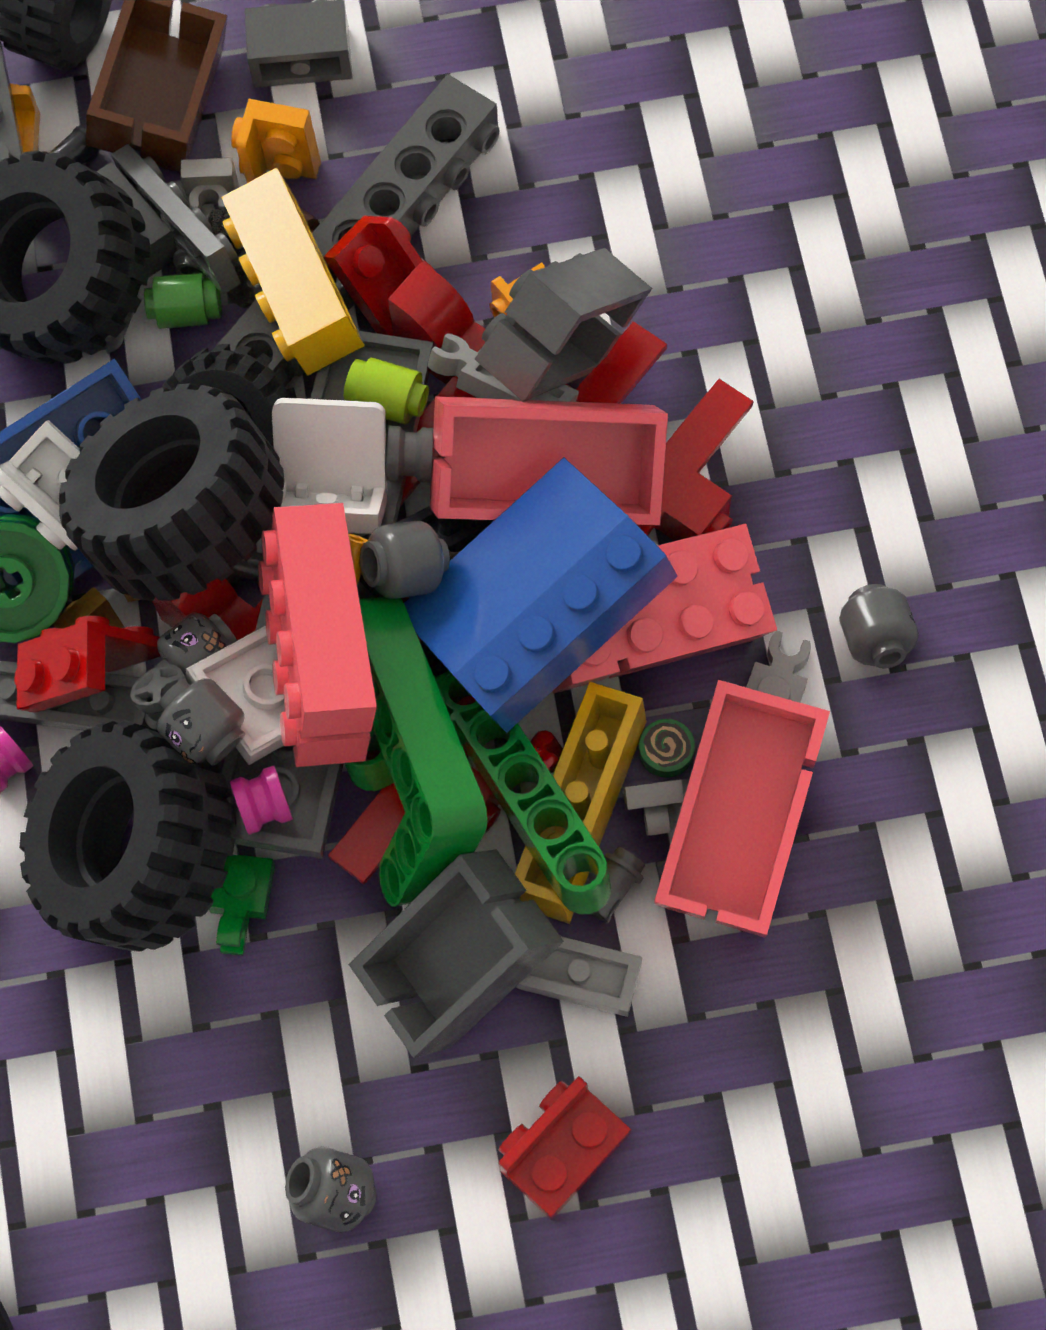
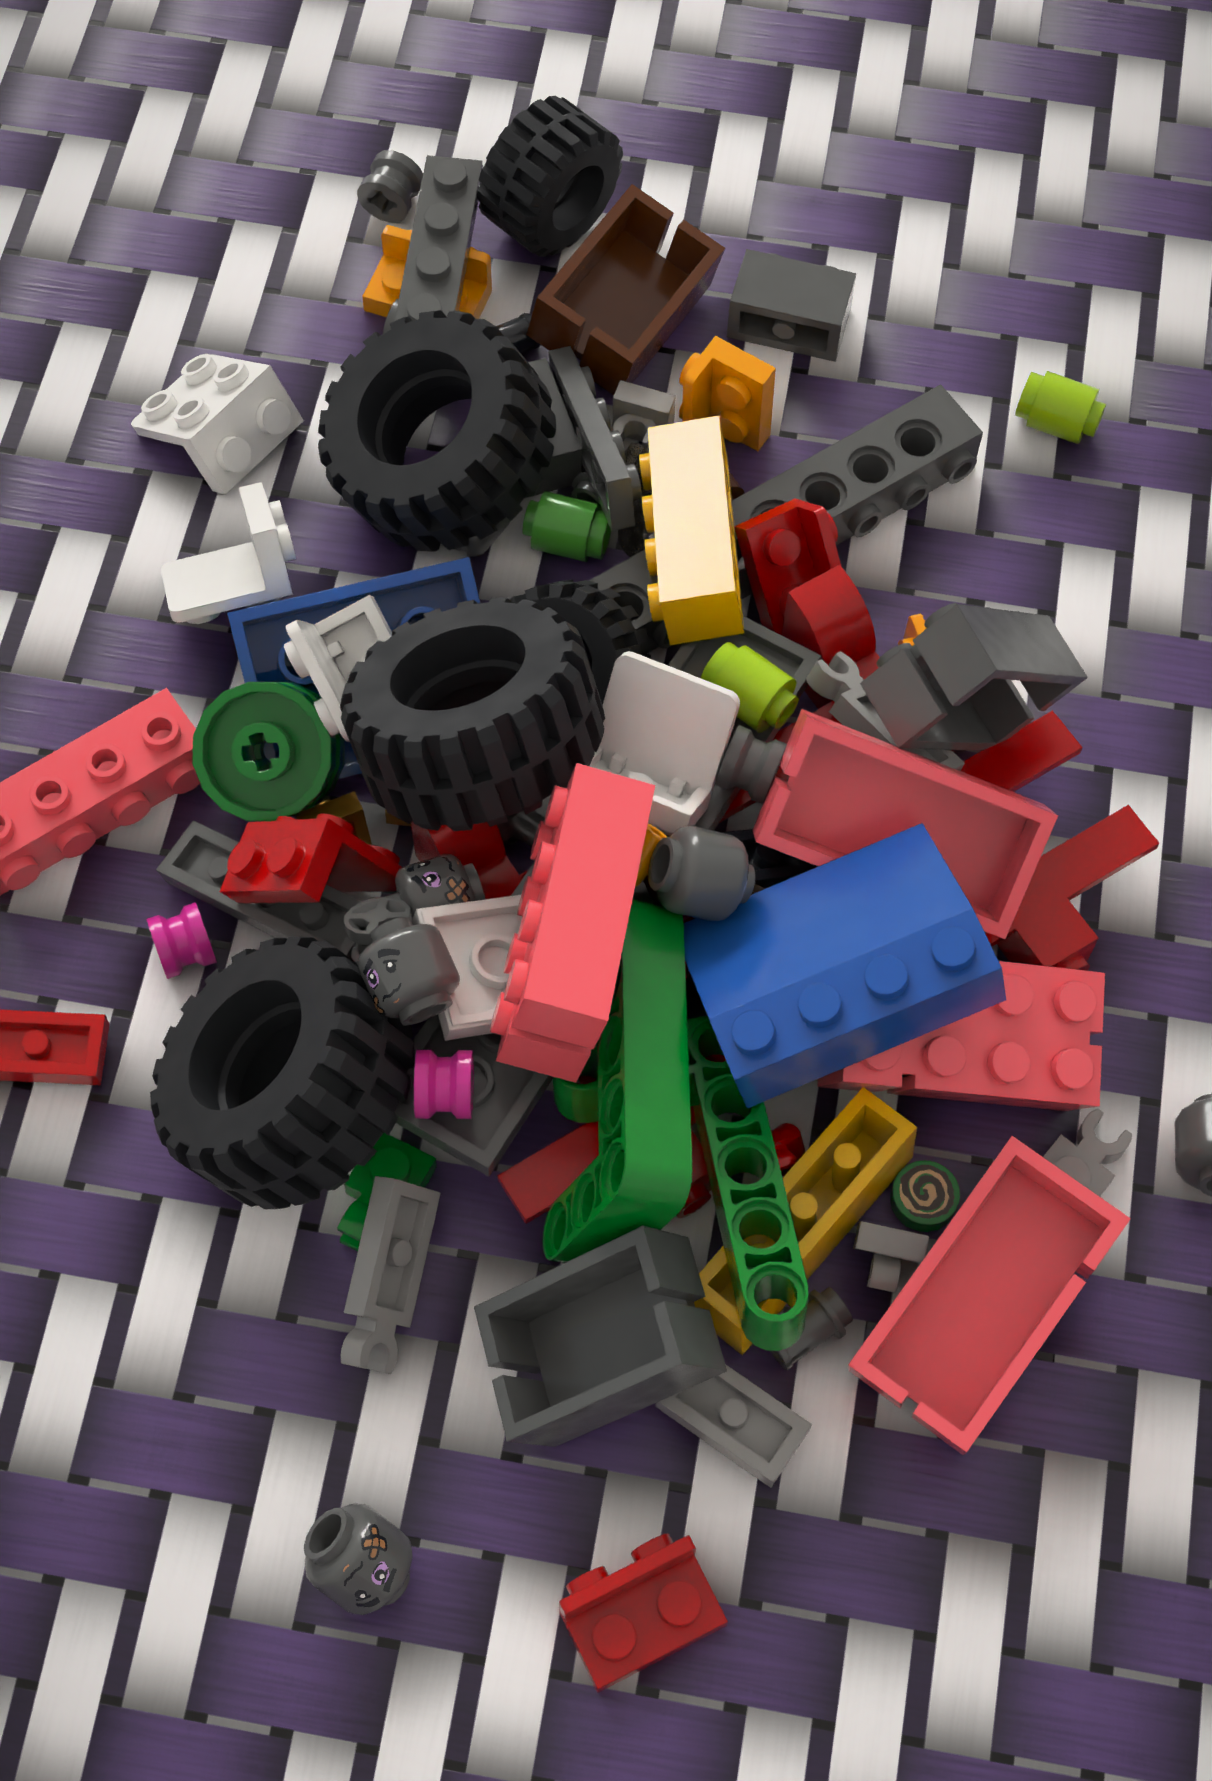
camera: 15 degrees right, 5 degrees down
none -> light grey plate [341,1176,441,1374]
none -> lime brick [1015,371,1106,444]

